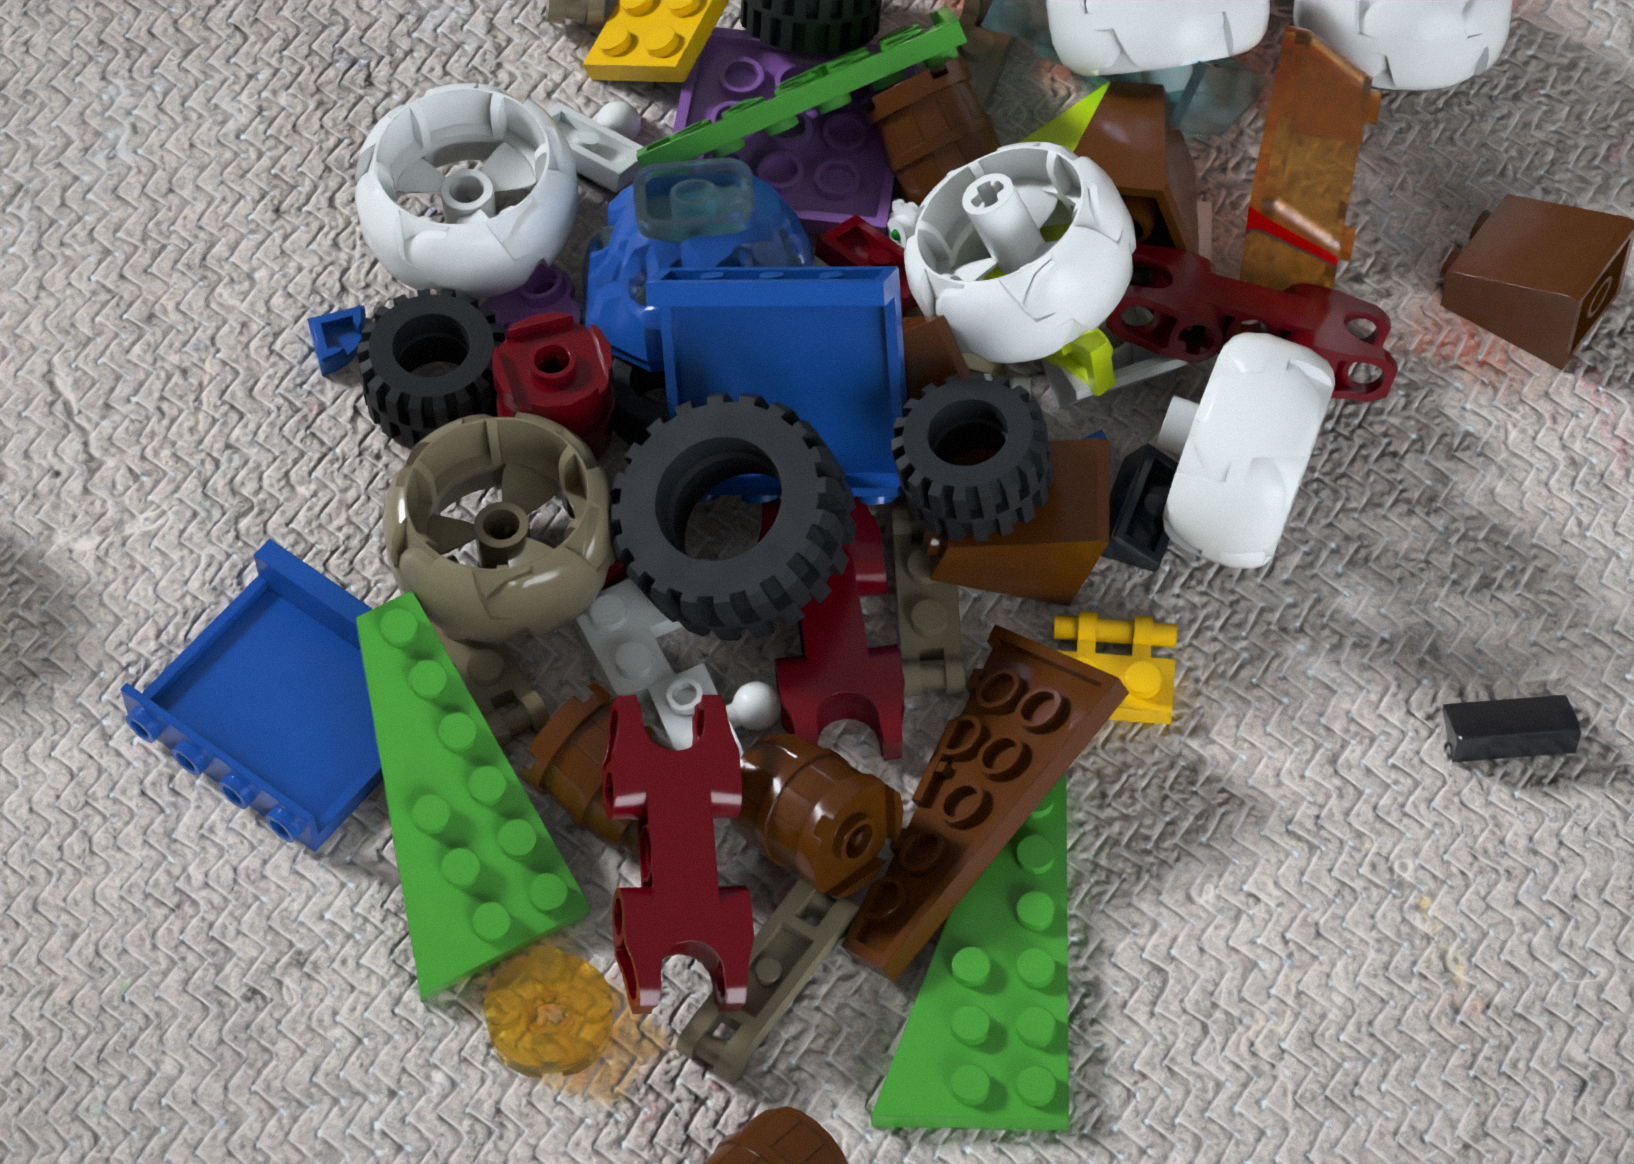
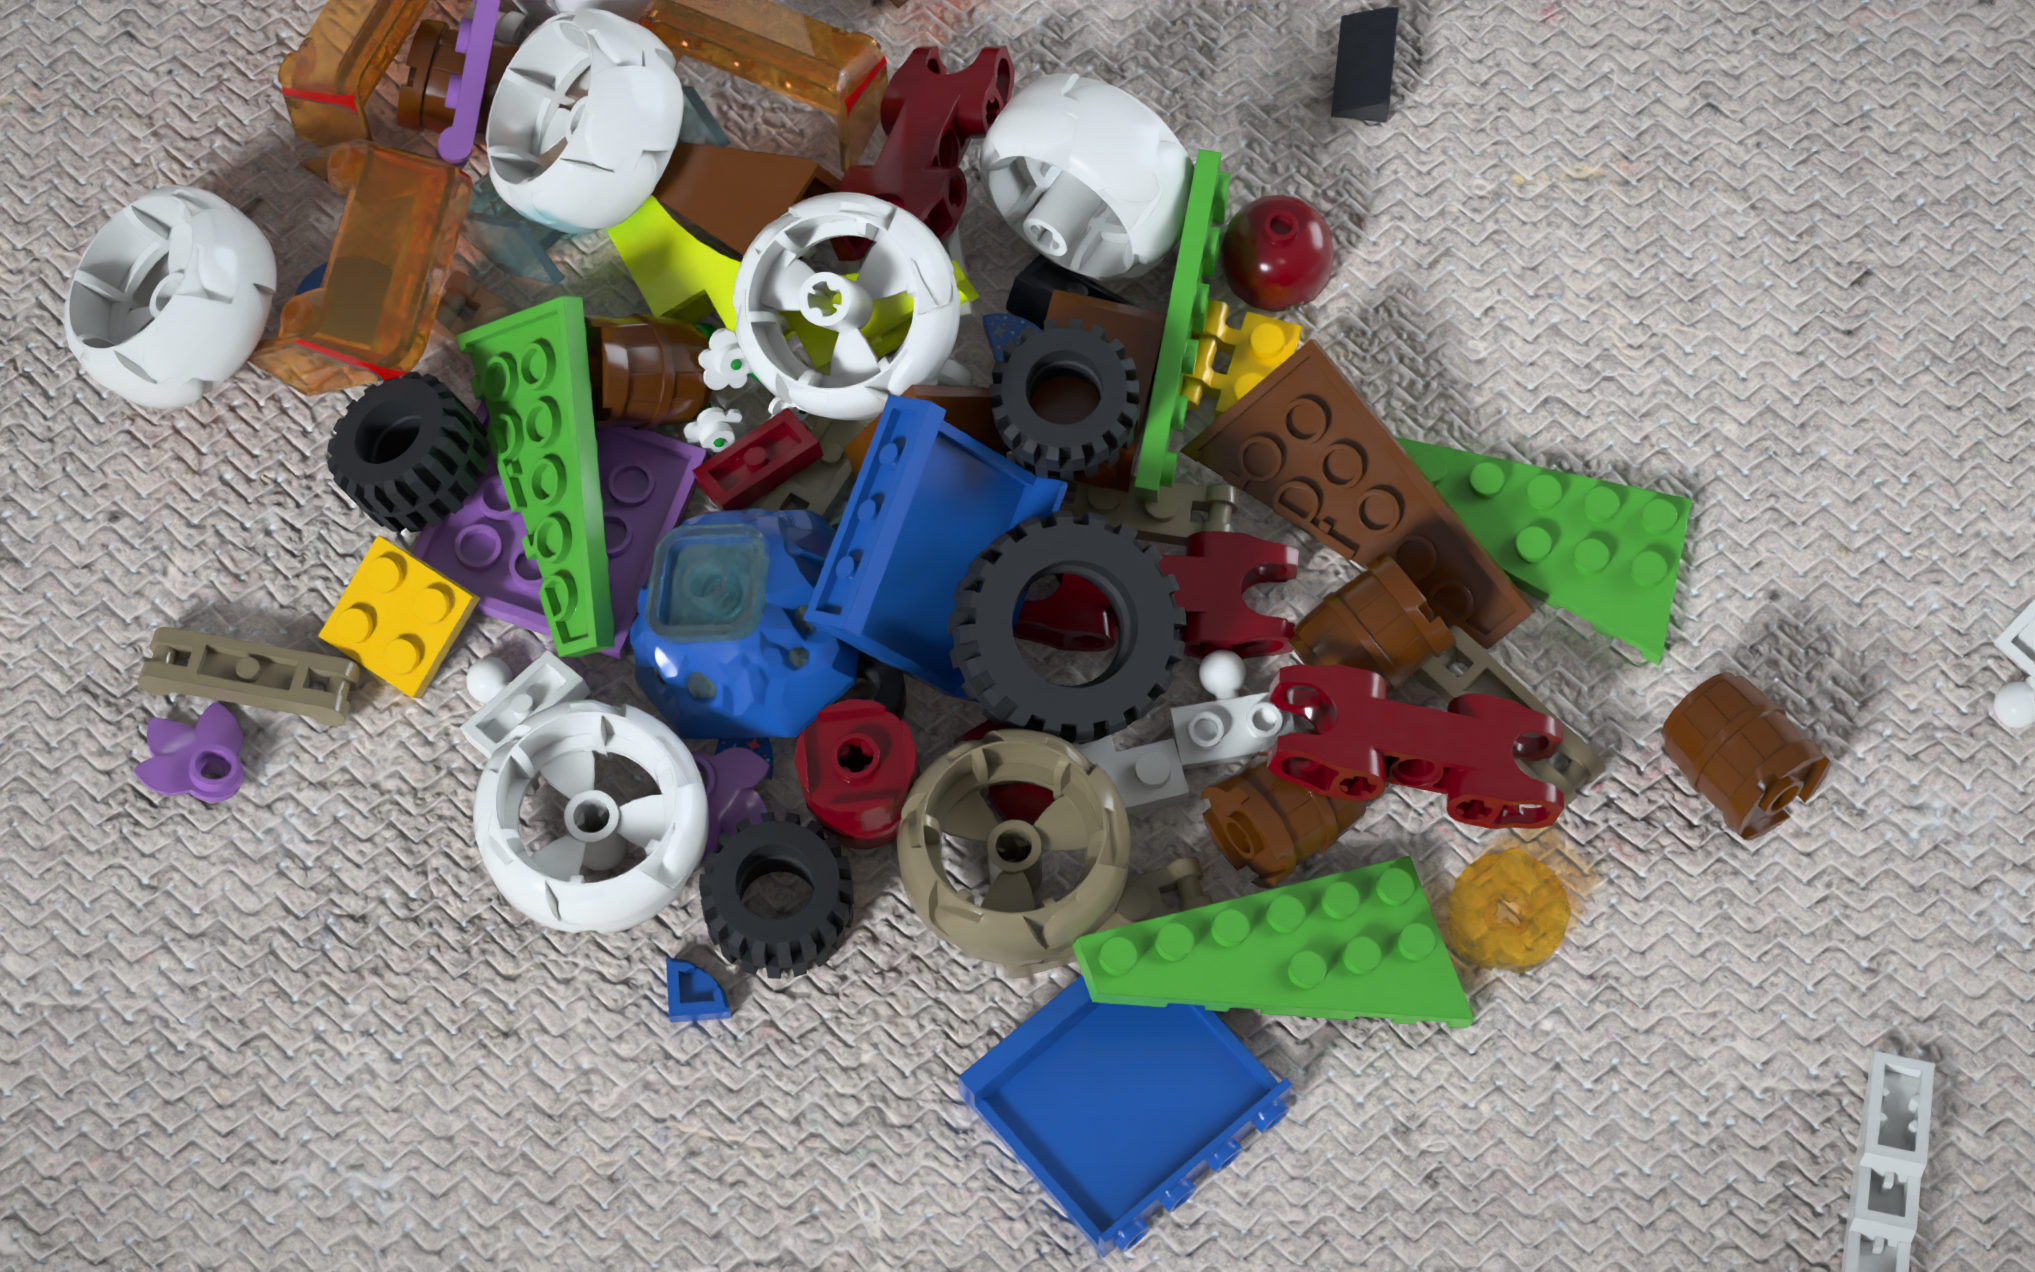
camera: 80 degrees left, 10 degrees up
none -> bright green wing [1134,149,1231,503]
none -> dark red cylinder [1220,195,1334,312]

